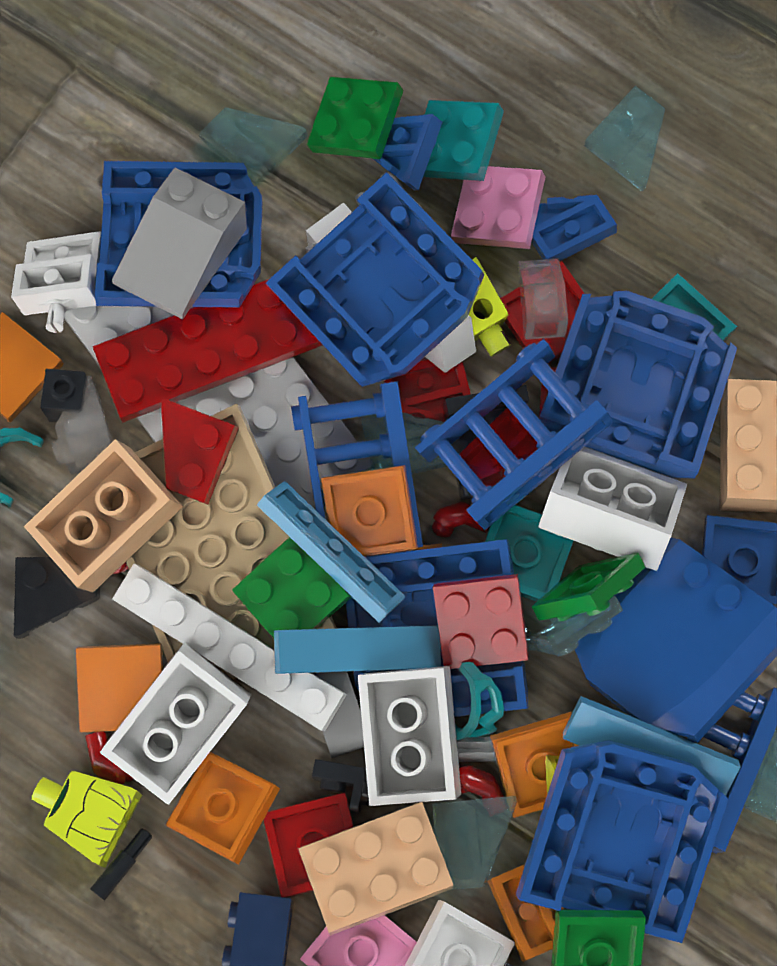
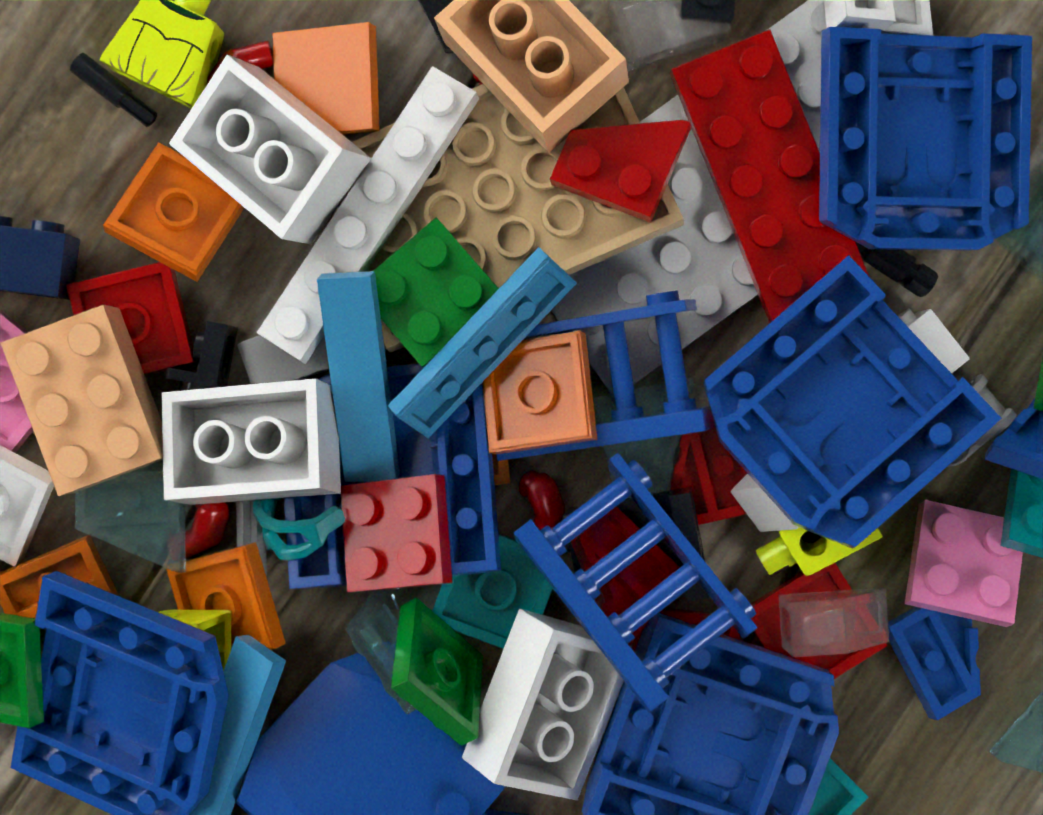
camera: 90 degrees right, 15 degrees up
light grey slope [112,168,247,319] -> none
none -> black axle [855,241,938,297]

